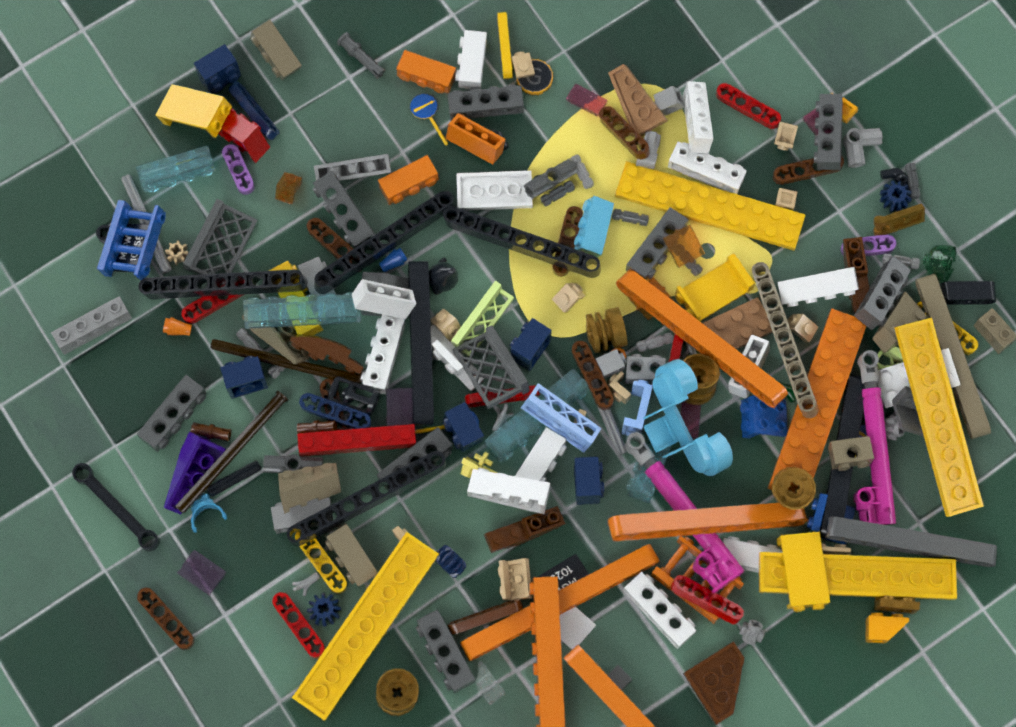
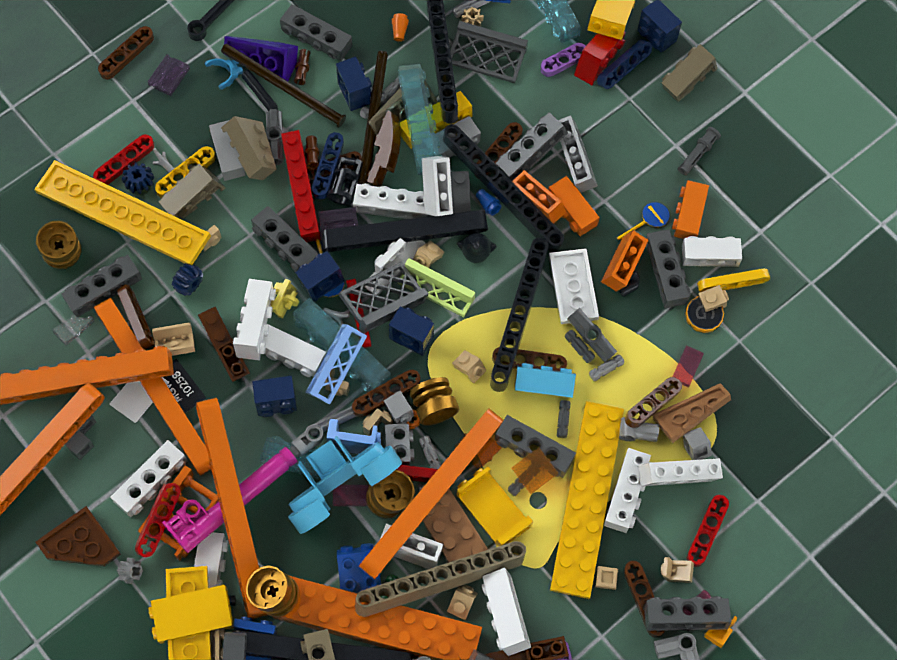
camera: 80 degrees right, 5 degrees down
red beam [181,280,245,324] -> none
clear orange bracket [275,172,302,204] -> none
black beam [287,451,446,546] -> none
none -> orange brick [512,170,566,224]

